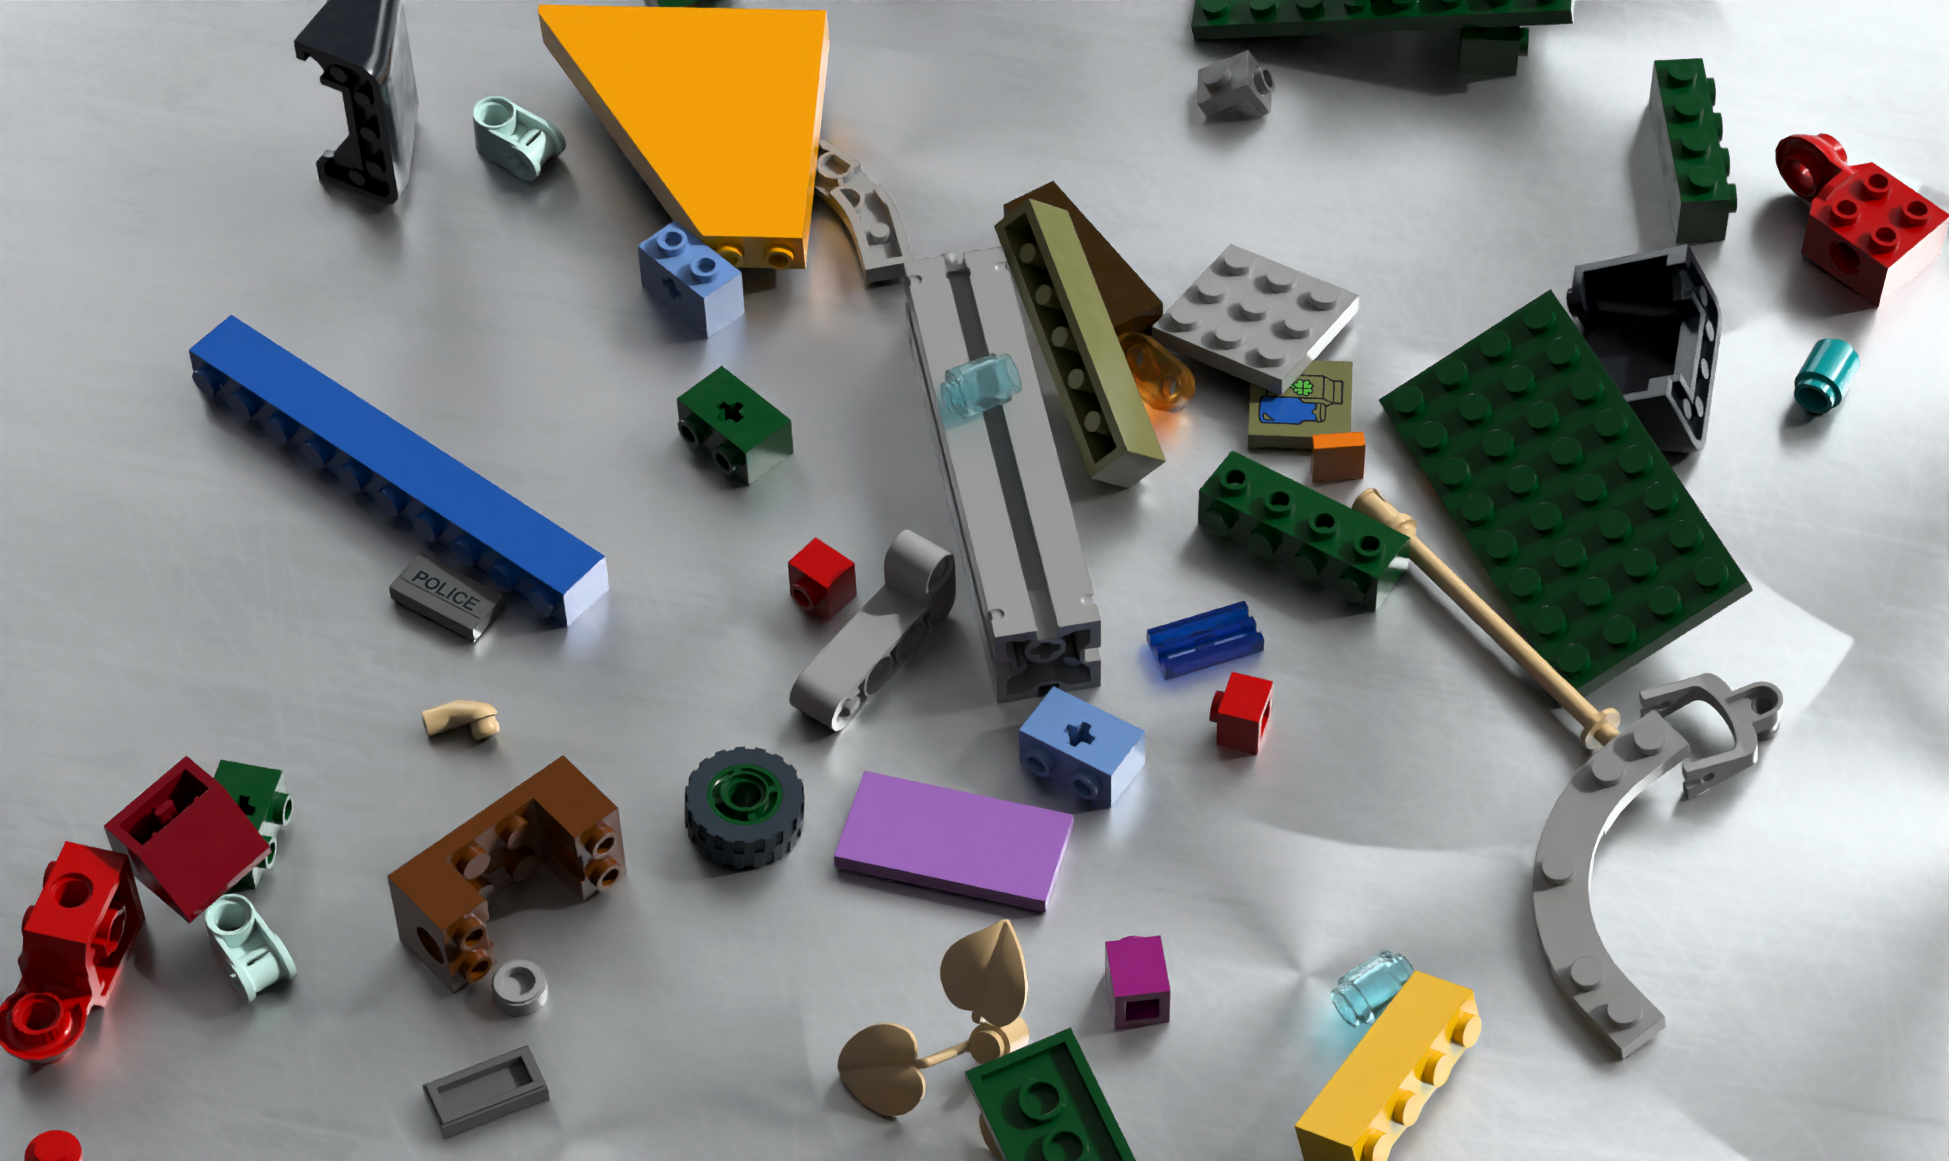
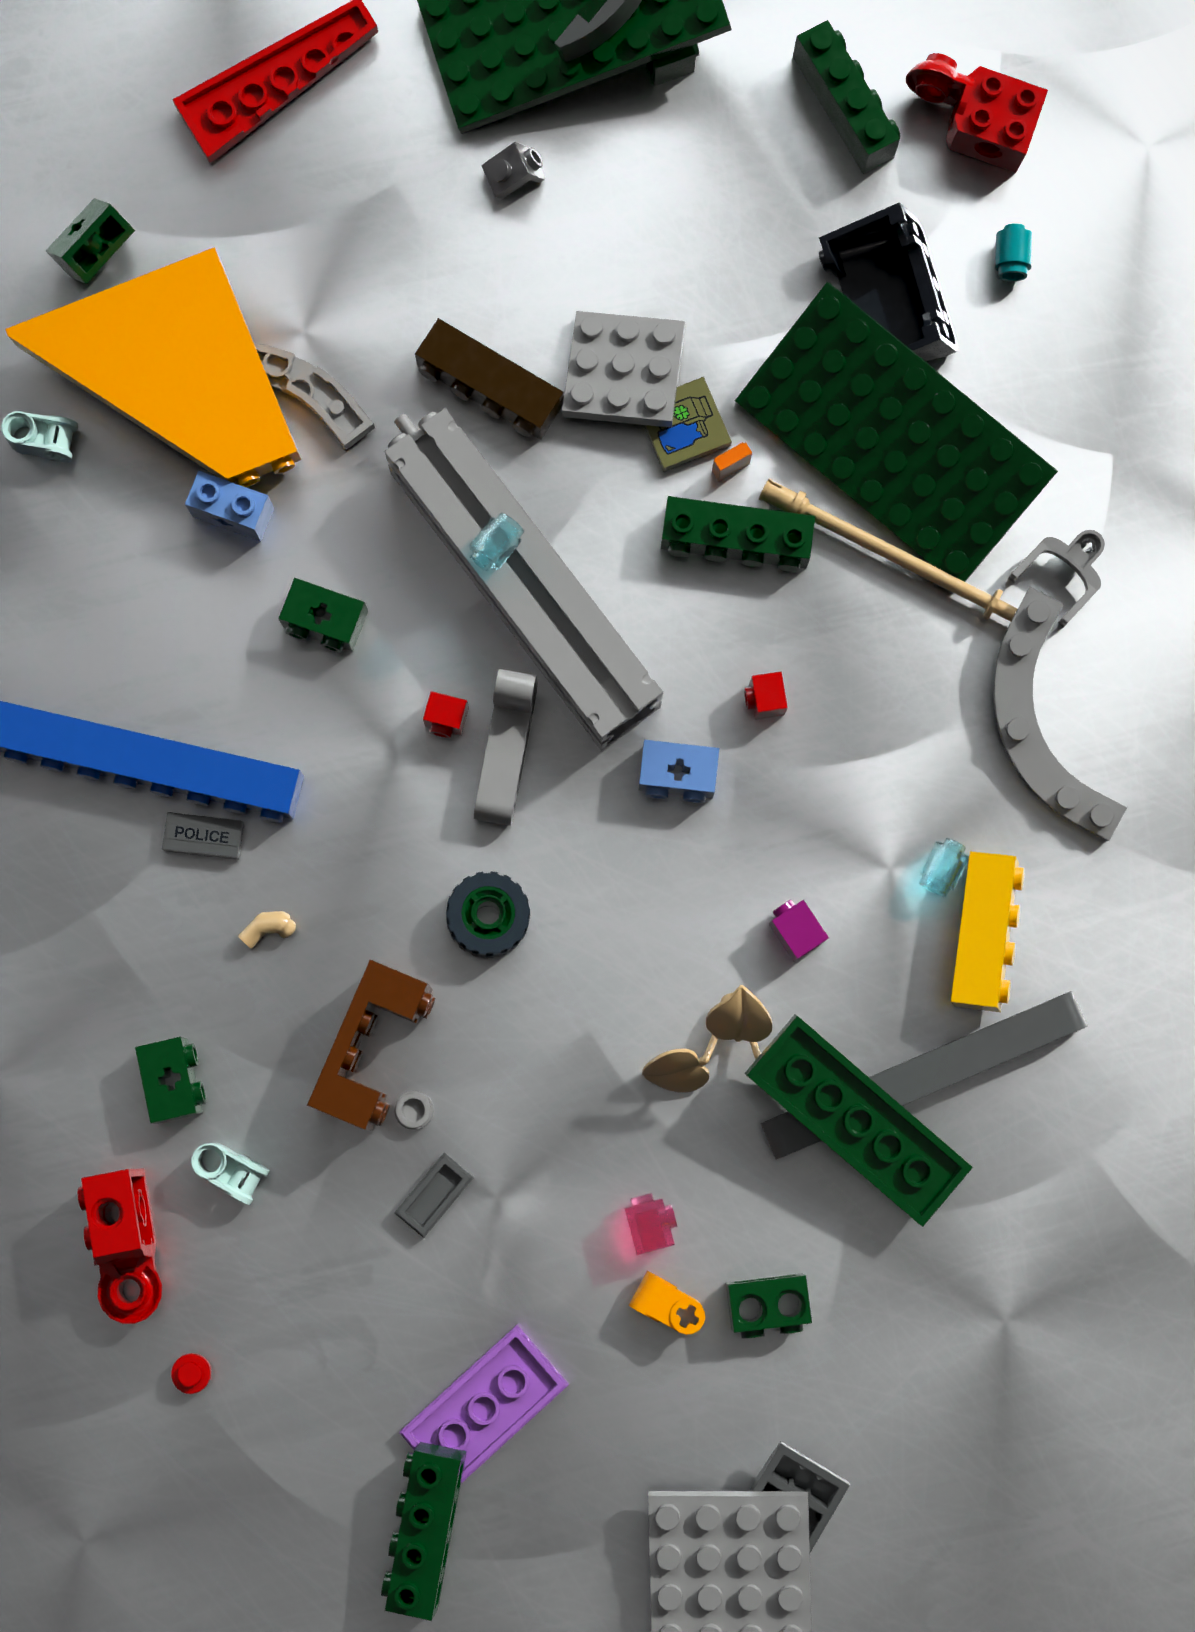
camera: 30 degrees left, 30 degrees up
dark red slope [103,755,271,924] -> none
medium lavender tile [834,771,1074,912] -> none
olive brick [994,198,1166,488] -> none
clear orange plate [1117,332,1195,413] -> none
clear blue tile [1146,601,1265,680] -> none

